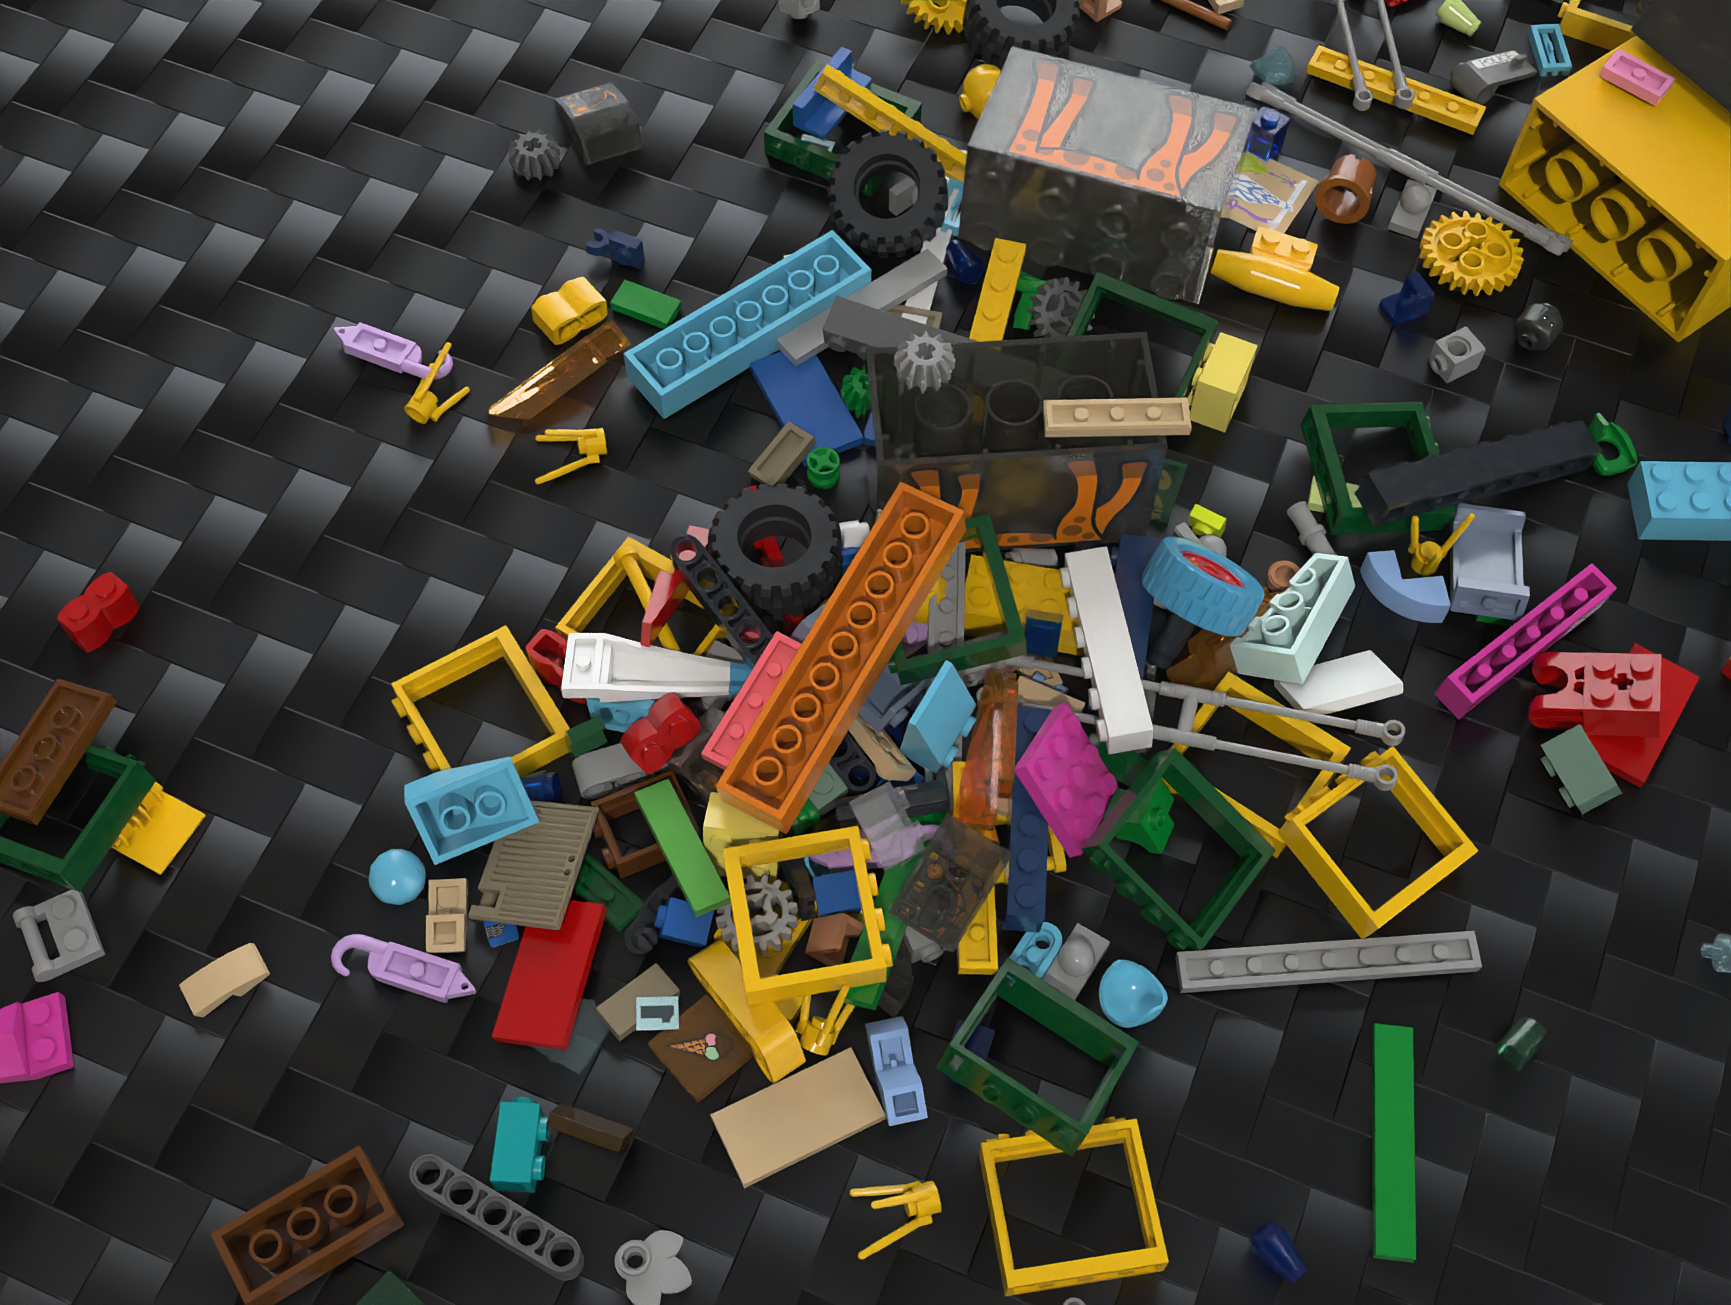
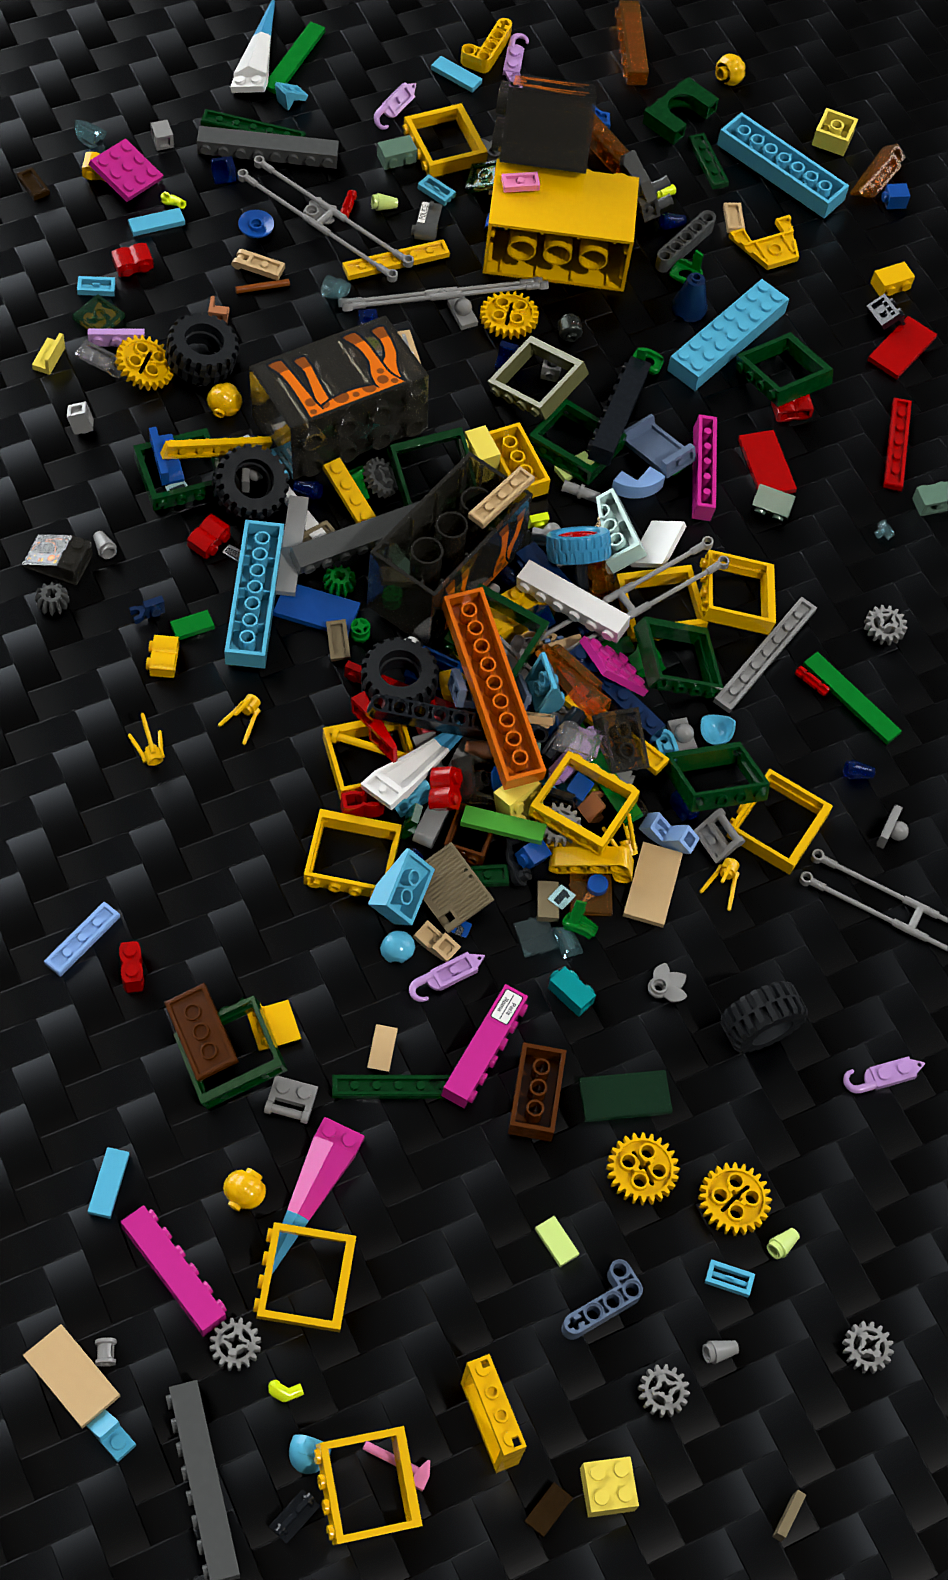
camera: 55 degrees left, 0 degrees up
lavender plate [334,322,453,380] -> none
dark grey beam [409,1154,584,1281] -> none
clear orange wedge [486,318,631,421] -> none
red tile [492,900,607,1051] -> none
dark brown tile [546,1103,634,1152] -> none
coral plate [701,631,801,770] -> none
light grey gear [894,331,955,393] -> none
yellow plate [1210,226,1339,312] -> none
nougat tile [1266,560,1300,594] -> none
dark orange piece [1315,154,1377,224] -> none
yellow plant [1408,513,1475,577] -> none
clear green brick [1496,1017,1547,1071] -> none
red brick [1528,652,1662,737] -> none
none -> light blue tile [44,902,120,977]
none -> light grey cone [93,531,117,559]
none -> red brick [187,514,231,559]
none -> dark green tile [332,1075,451,1099]
none -> dark pink brick [441,984,528,1108]
none -> olive window [488,336,589,420]
none -> yellow brick [489,422,550,504]
none -> clear light blue brick [552,927,583,959]
none -> green piece [562,900,598,939]
none -> blue tile [587,874,608,896]
none -> light grey plate [694,808,745,863]
none -> red axle [795,666,830,696]
none -> light grey gear [864,605,907,645]

